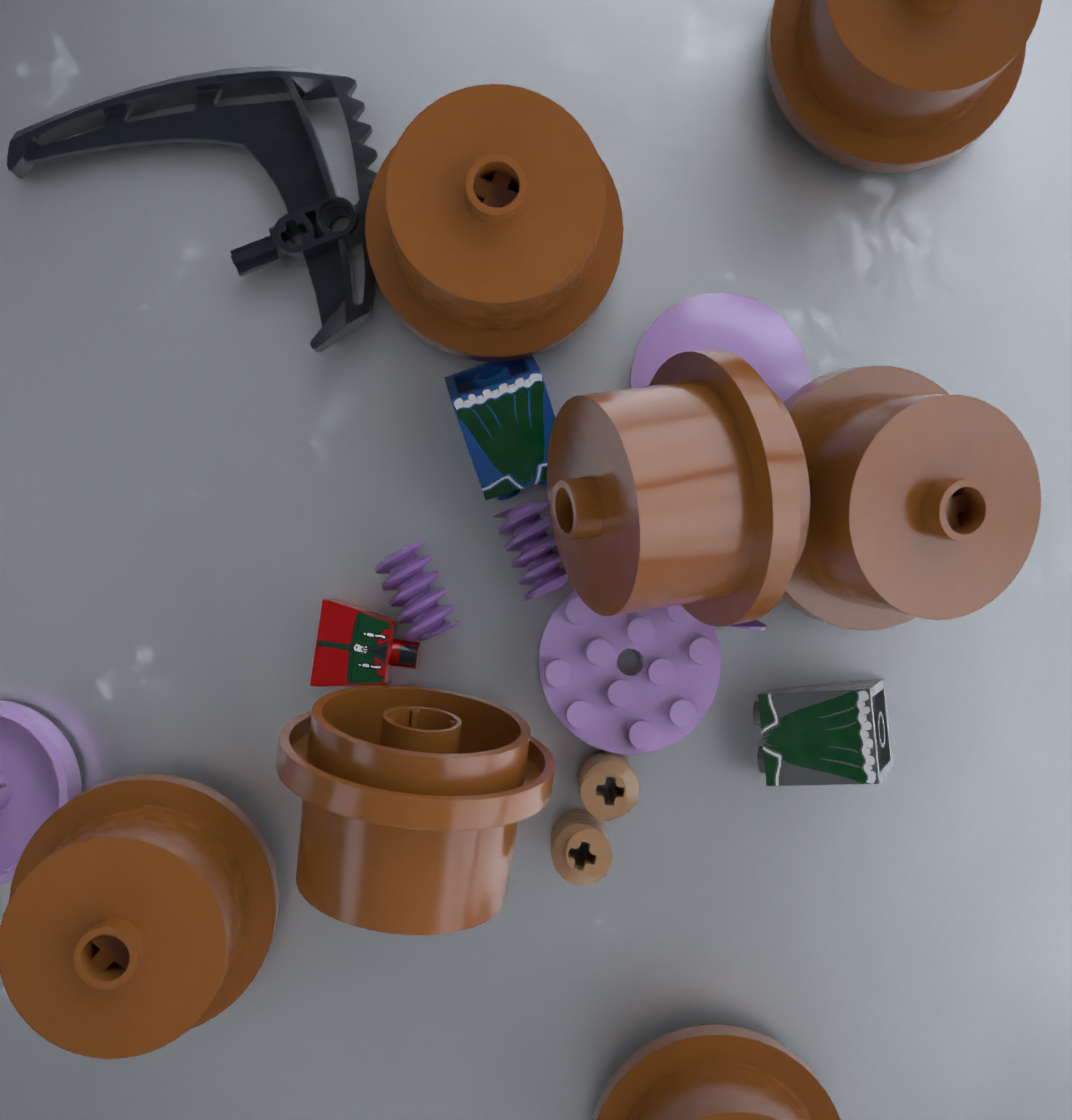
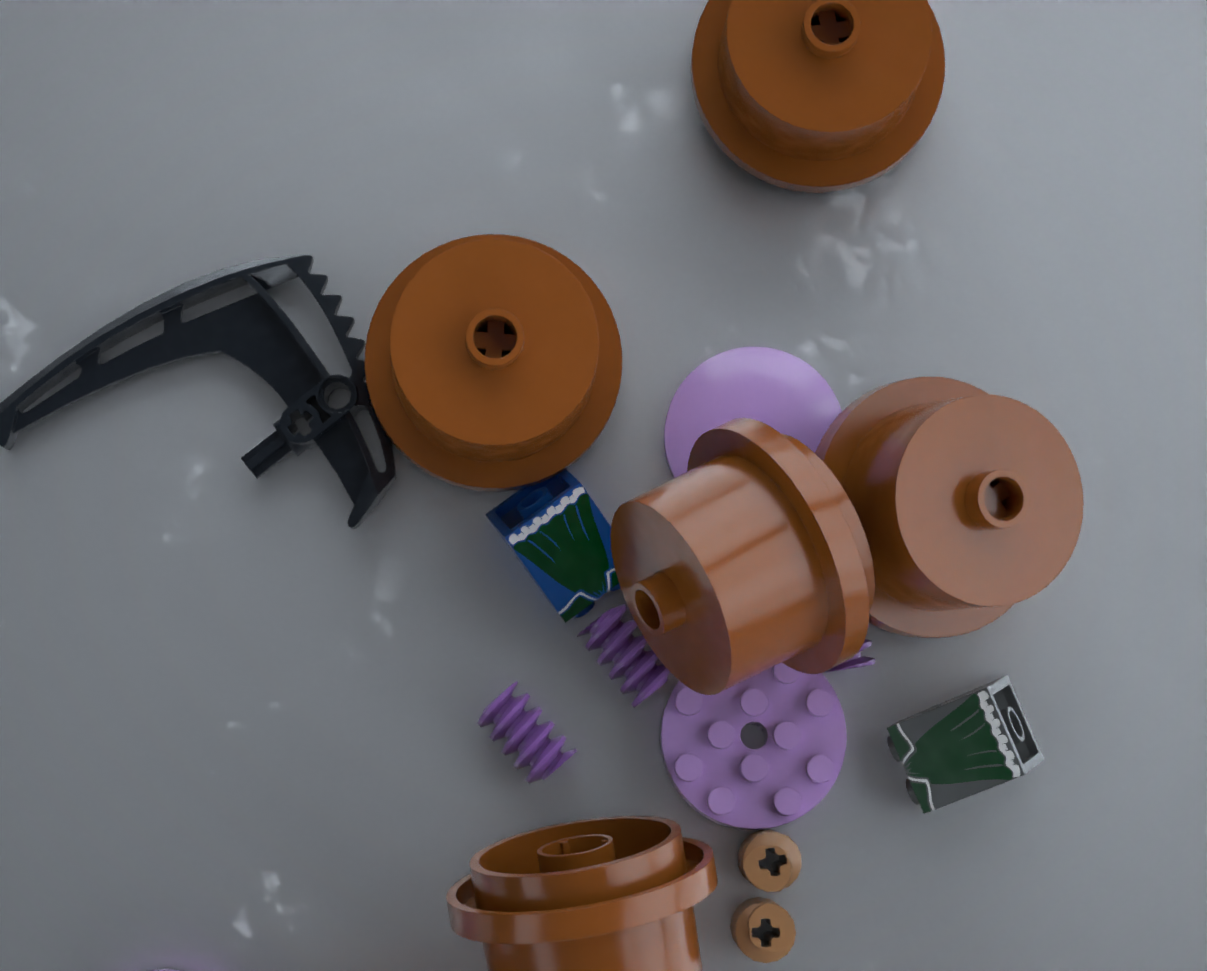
camera: 20 degrees left, 5 degrees down
torso [310,599,421,687] -> none

